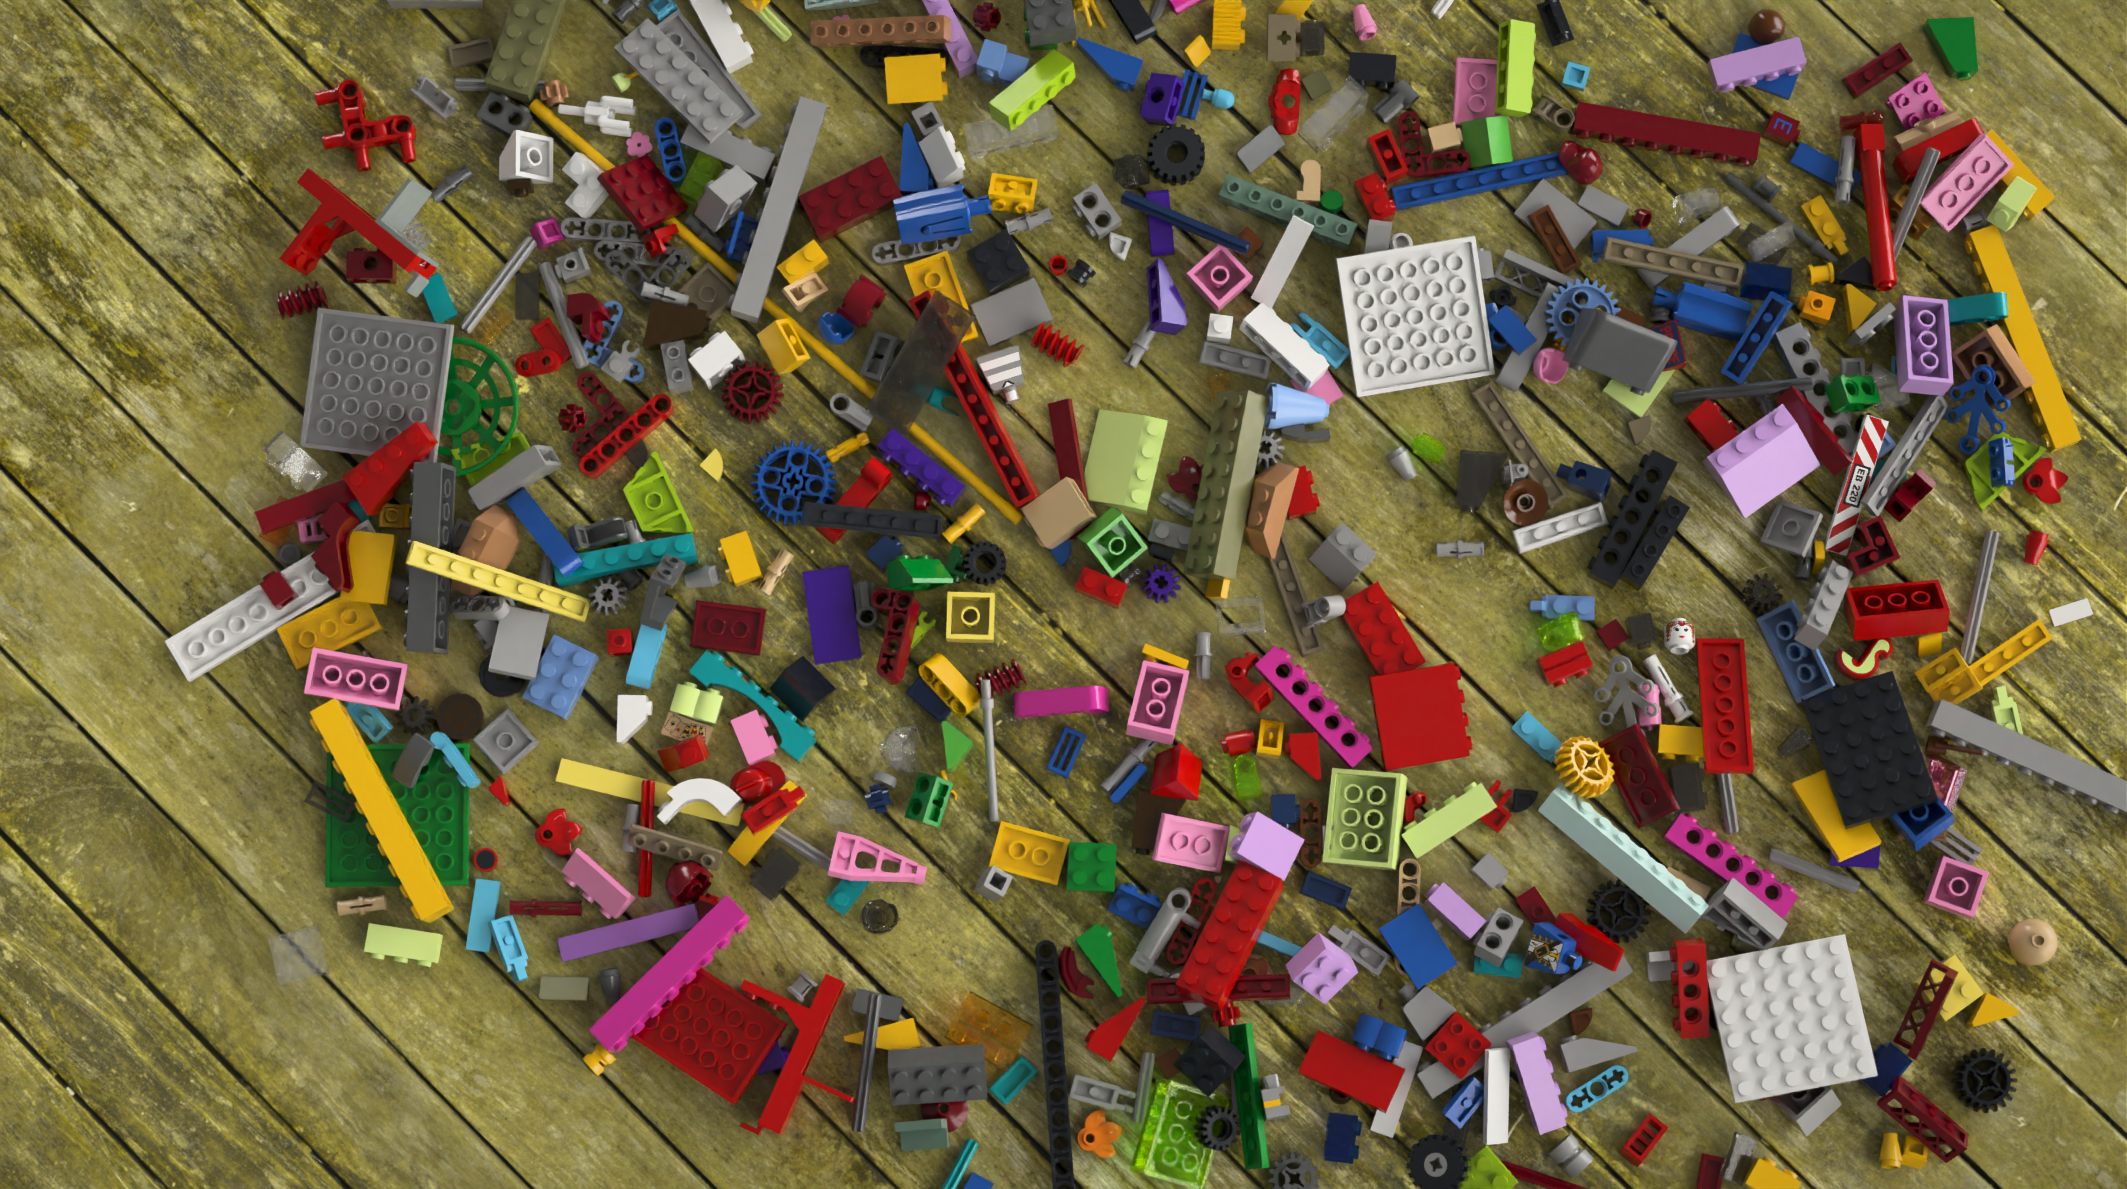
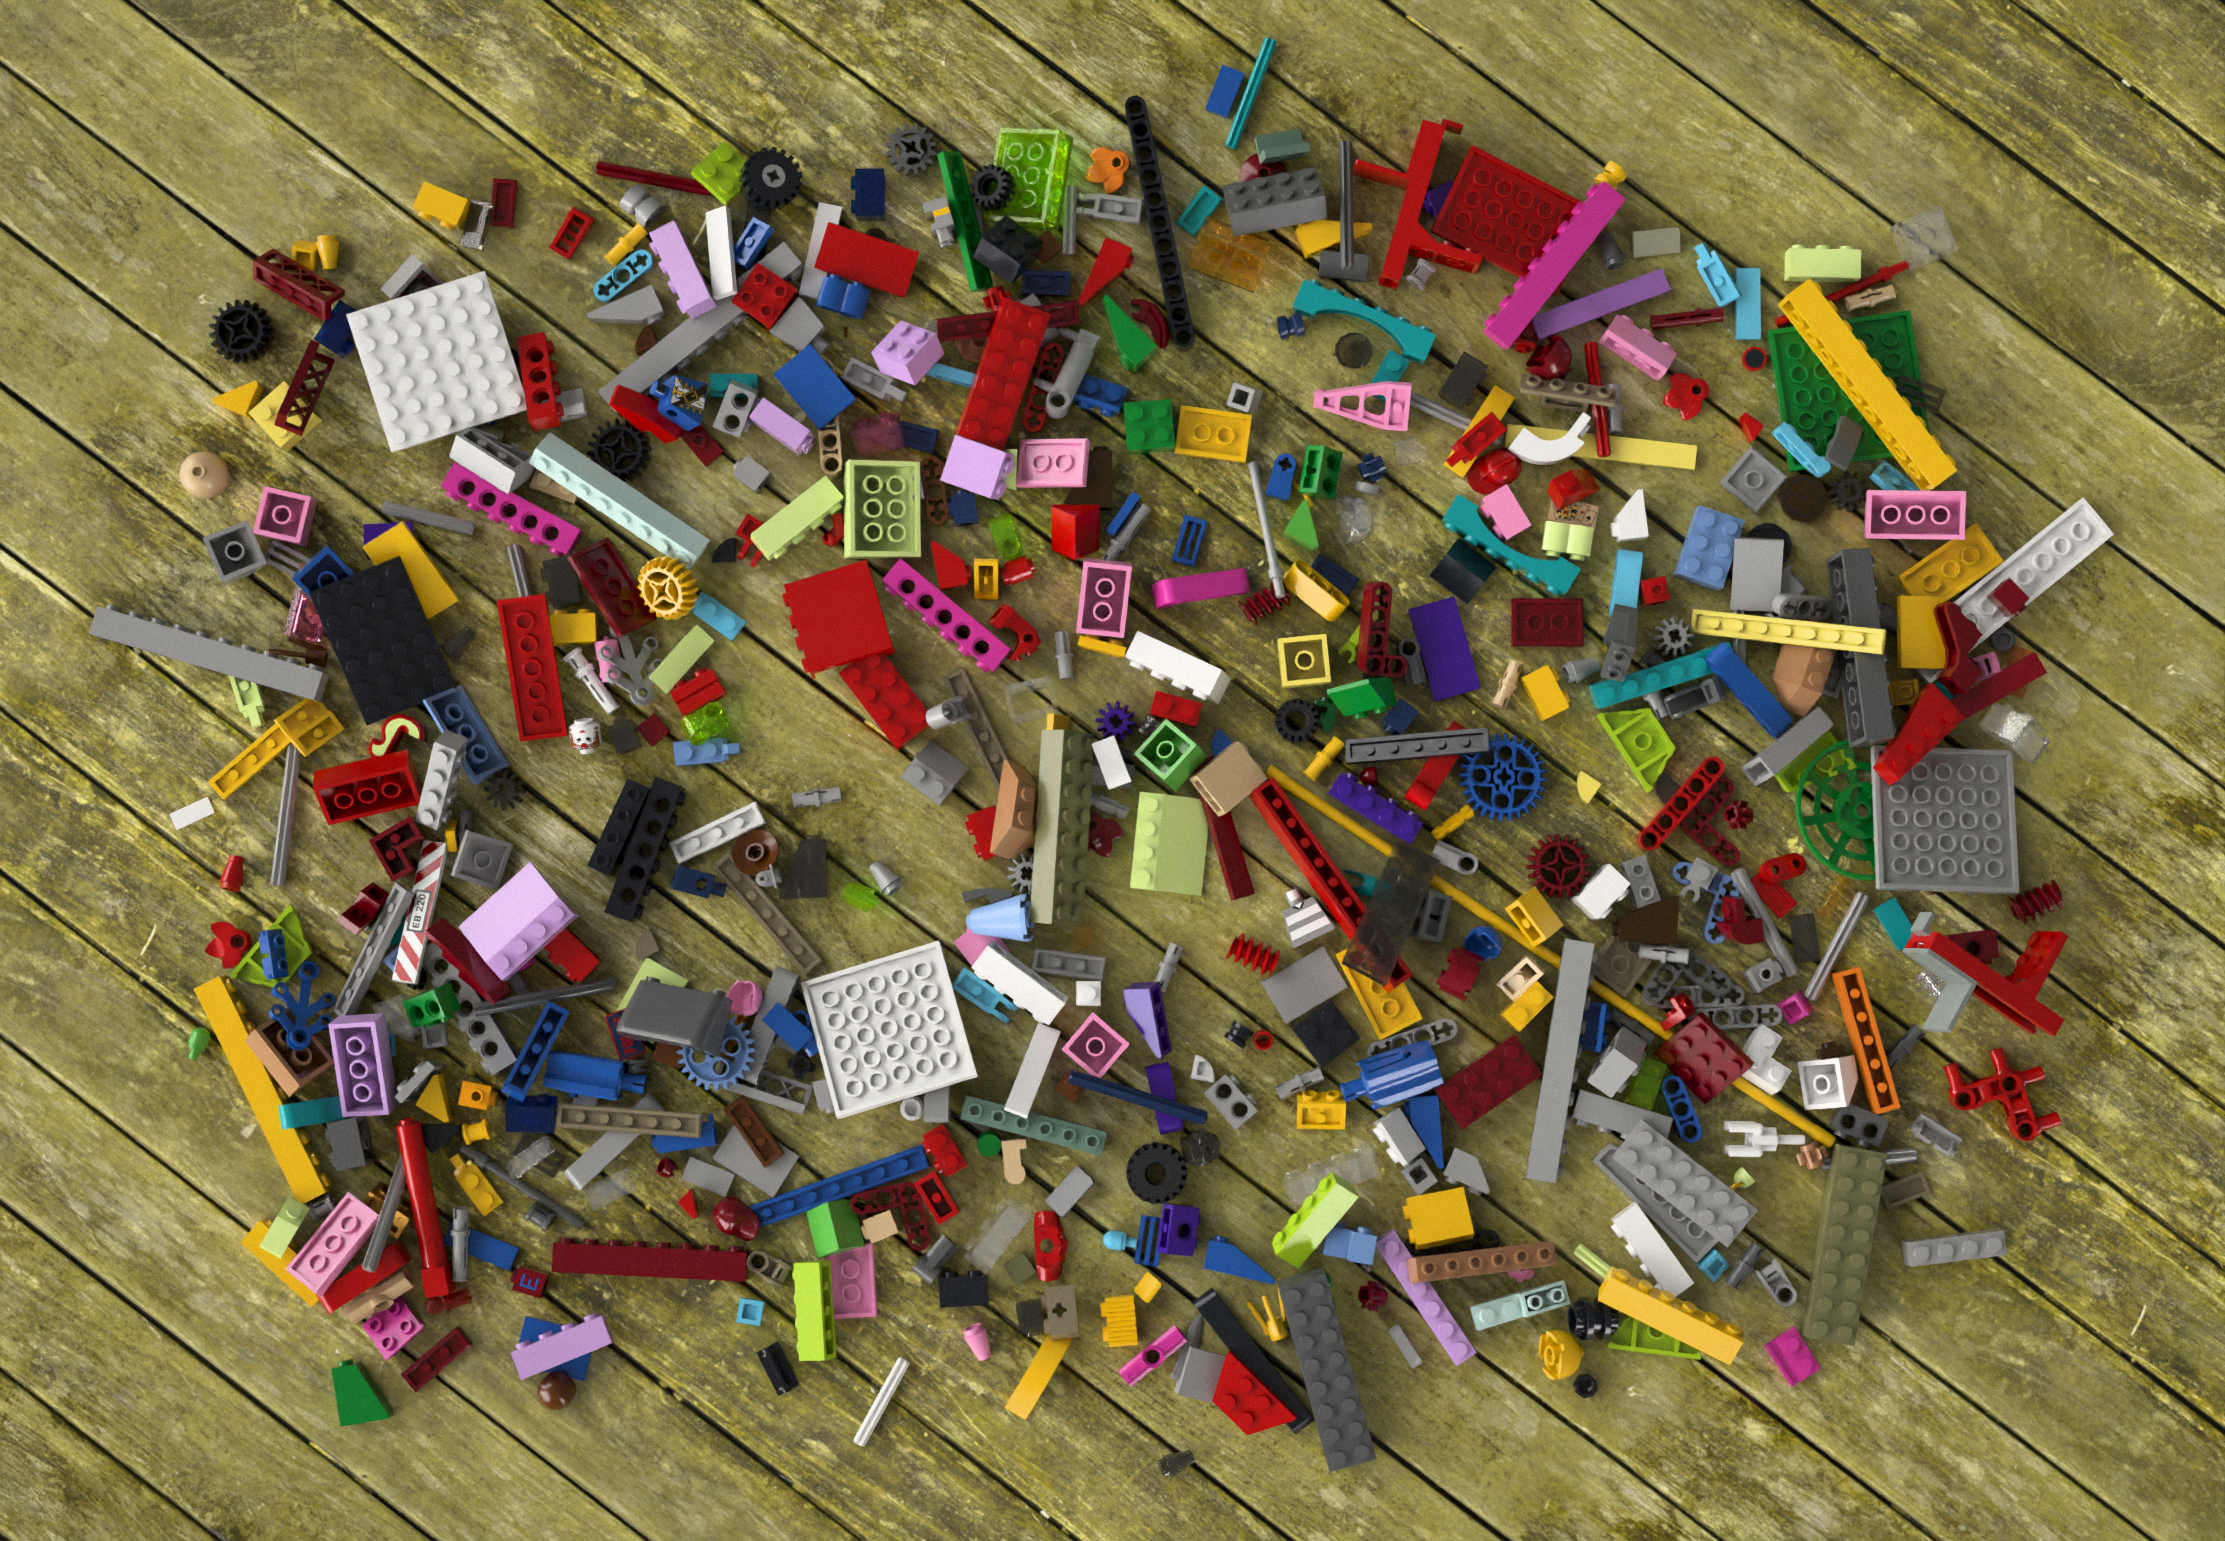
camera: 175 degrees right, 5 degrees up
bright pink plant [626,132,653,157] -> none
yellow slope [1914,632,1942,657] -> none
none -> bright green cylinder [188,1027,210,1061]
none -> light grey slope [203,520,267,586]
none -> dark grey brick [325,1116,376,1171]
none -> yellow pin [604,223,648,267]
none -> yellowish green tile [648,625,714,694]
none -> red slope [678,1188,700,1219]
none -> clear pink bracket [851,412,906,457]
none -> white slope [1092,736,1131,790]
none -> white wedge [1125,631,1231,704]
none -> blue piece [1265,454,1296,501]
none -> dark blue wheel [1277,312,1305,340]
none -> teal arch [1292,279,1436,365]
none -> light grey slope [1441,1147,1490,1196]
none -> red bar [1774,260,1909,328]
none -> orange brick [1831,967,1901,1114]

